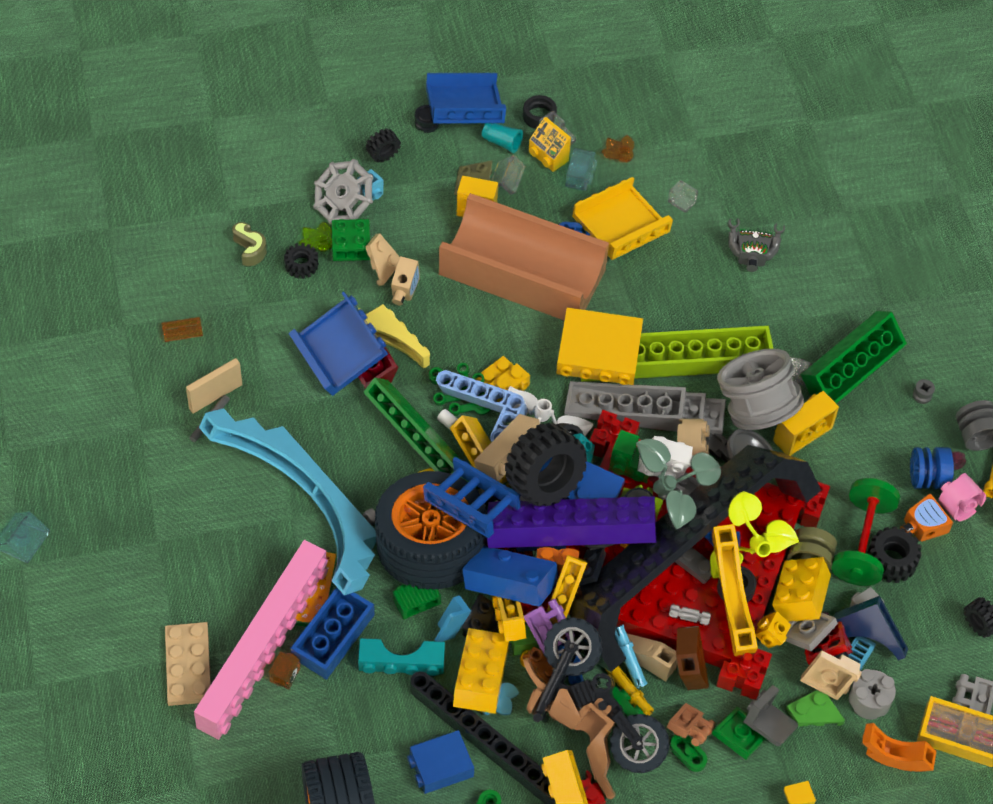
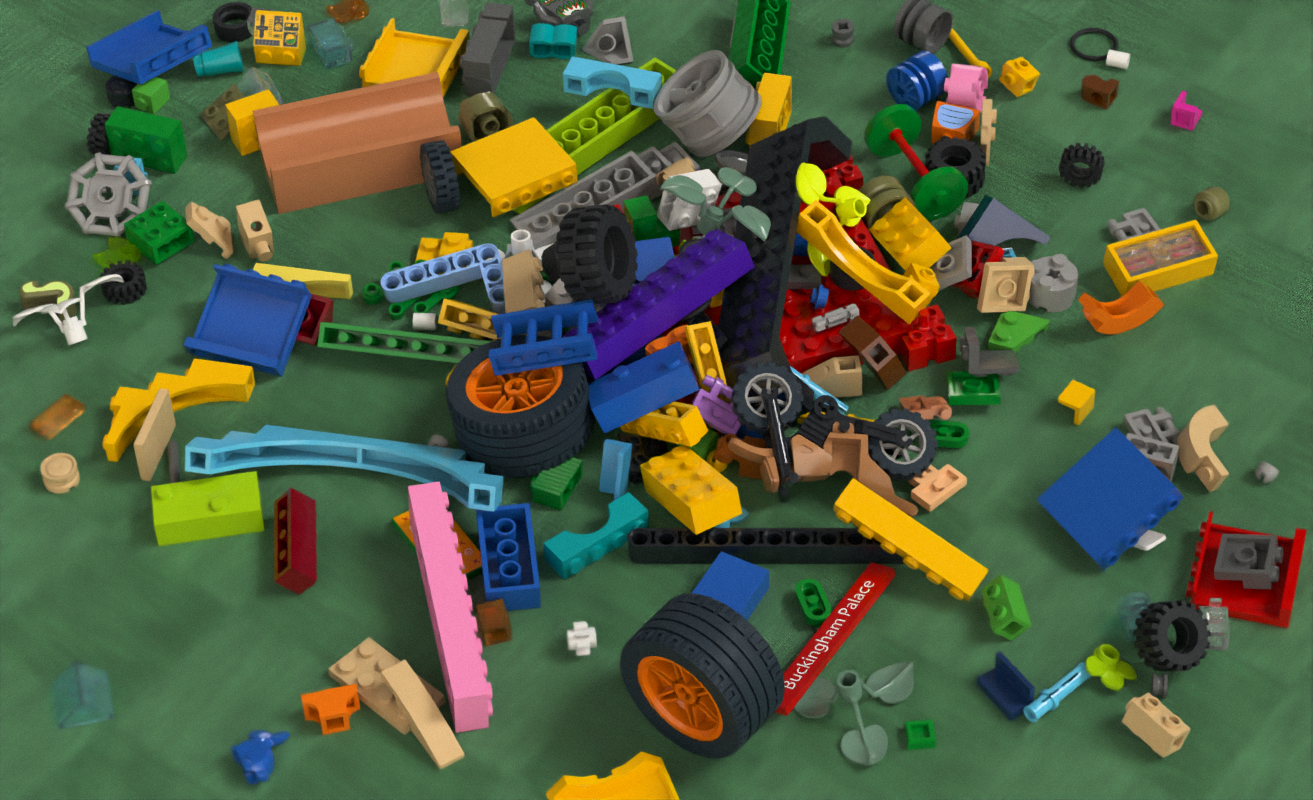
camera: 35 degrees left, 10 degrees down
none -> white plant [13,274,124,345]
none -> tan wheel [40,453,80,494]
none -> yellow arch [102,358,255,462]
none -> green brick [105,106,188,174]
none -> bright green brick [132,77,170,114]
none -> lime brick [151,471,265,546]
none -> blue animal [231,730,290,784]
none -> dark red brick [274,487,317,595]
none -> orange brick [301,684,361,735]
none -> tan slope [381,659,465,770]
none -> black wheel [420,140,460,214]
none -> olive brick [459,91,513,142]
none -> dark grey piece [460,2,516,97]
none -> teal brick [529,23,577,59]
none -> medium azure arch [563,56,662,109]
none -> white gear [566,621,597,656]
none -> light grey slope [581,16,633,65]
none -> blue plate [809,284,829,310]
none -> light nougat hinge [908,464,967,512]
none -> tan wing [980,99,997,166]

